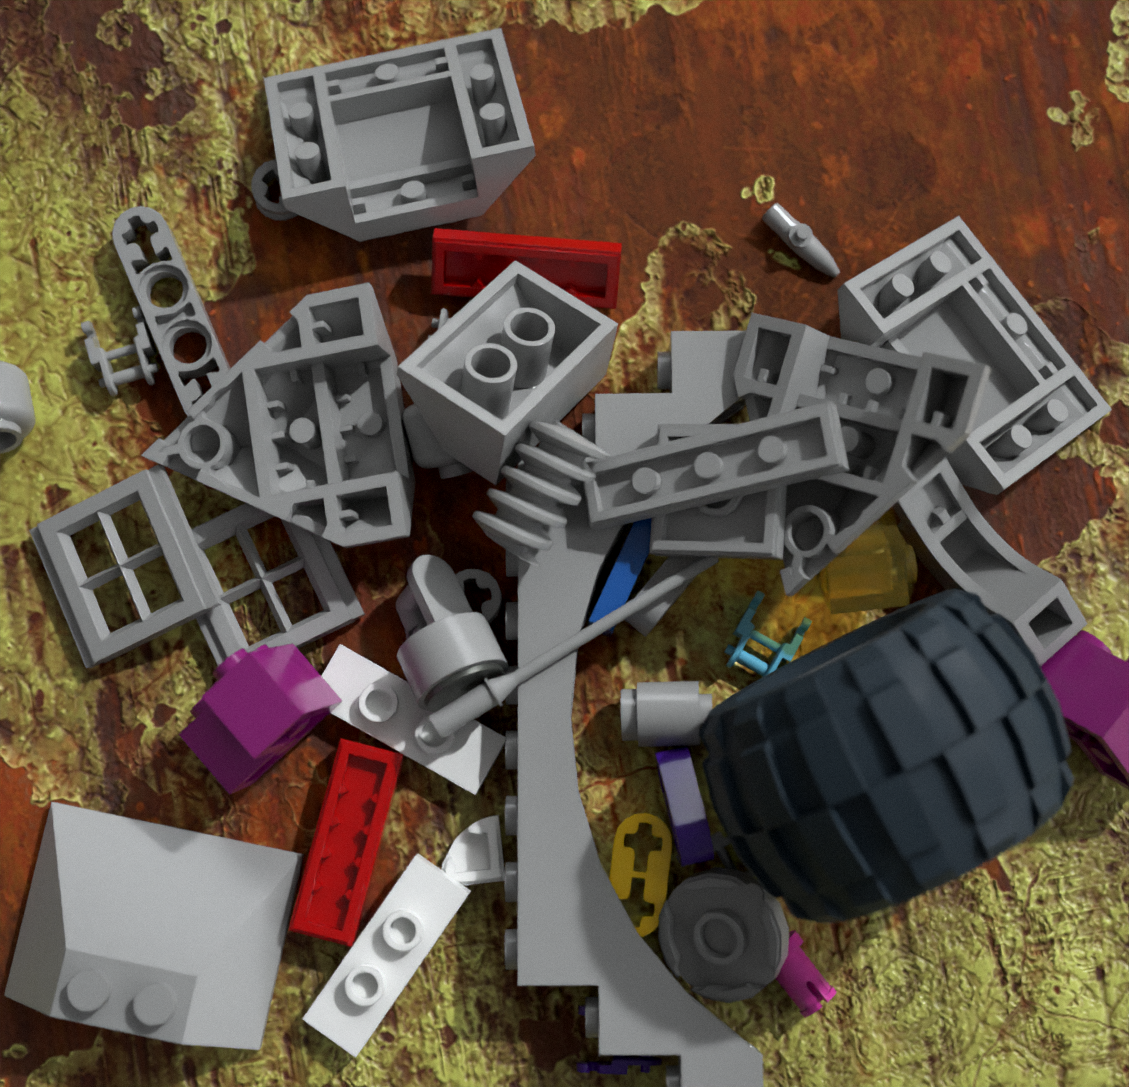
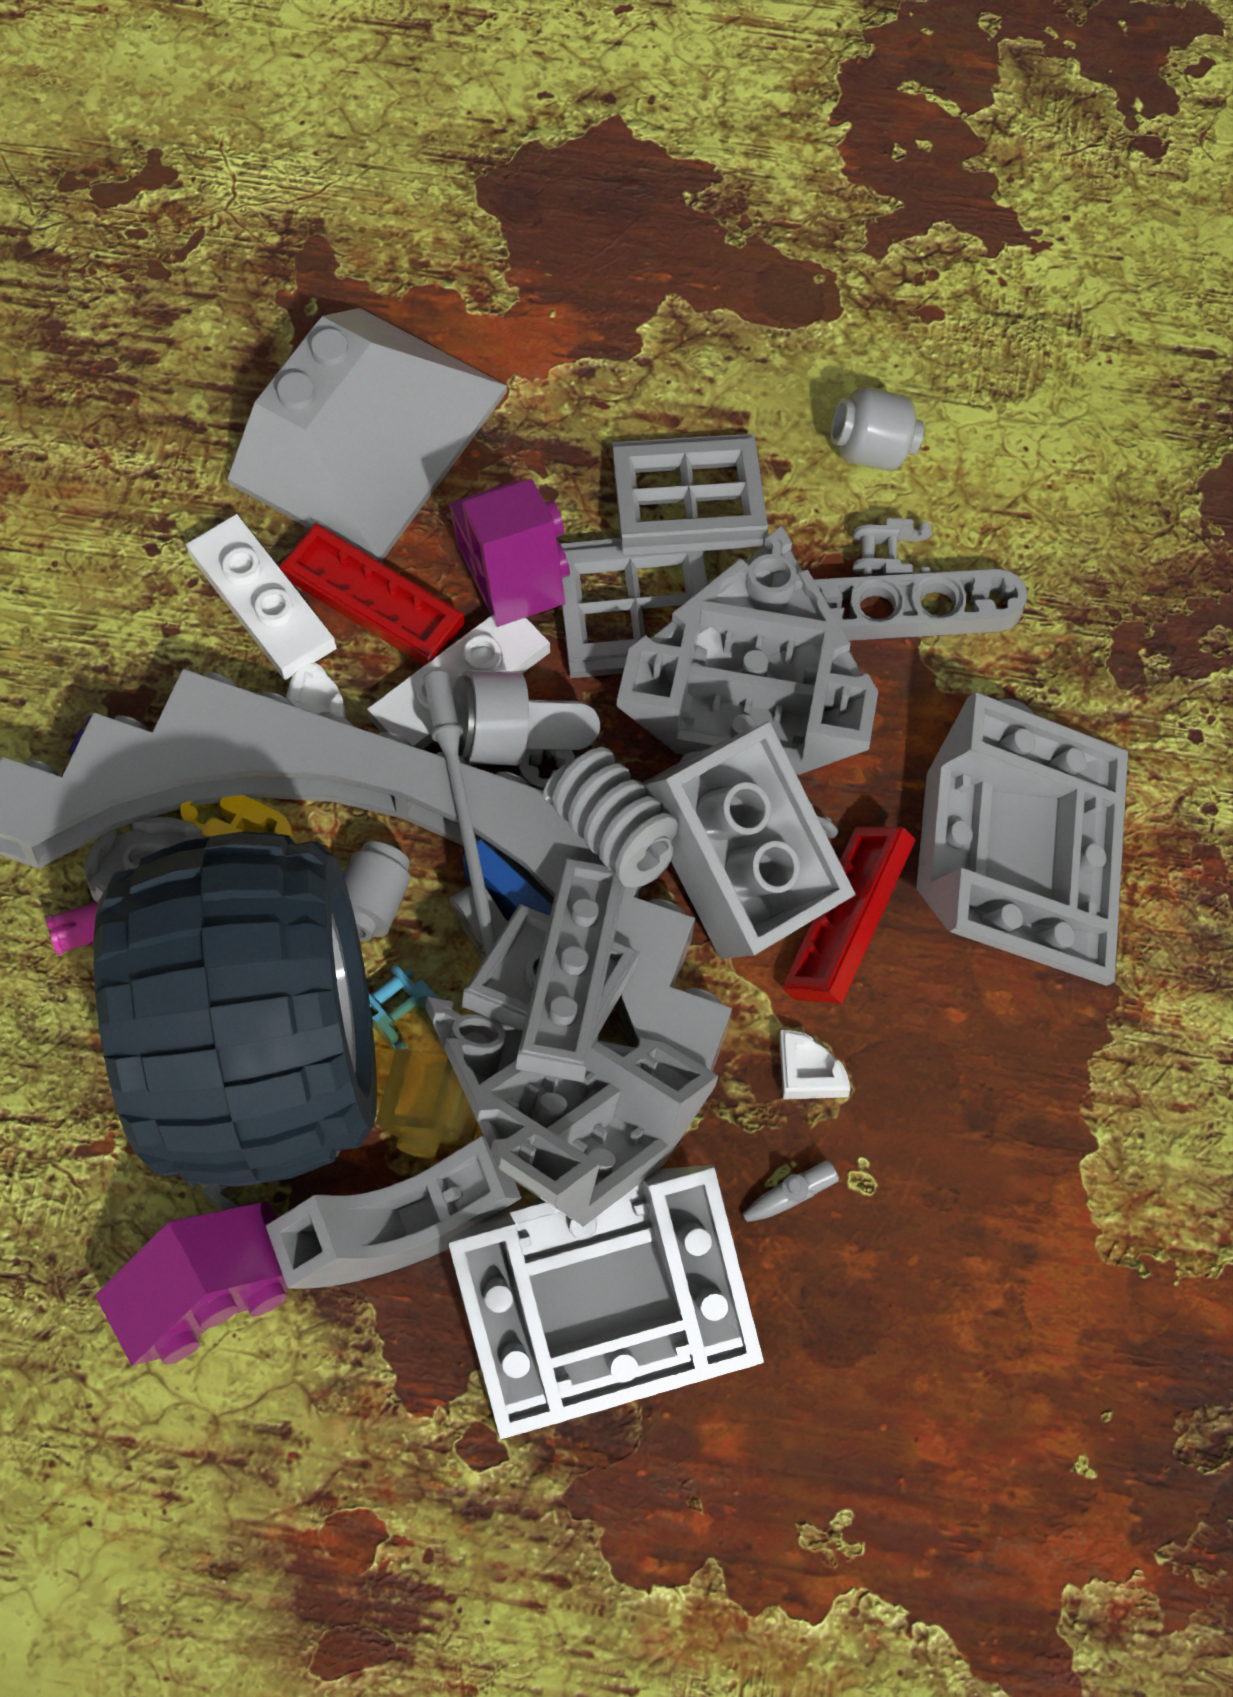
camera: 110 degrees right, 15 degrees down
none -> white tile [779,1030,850,1099]

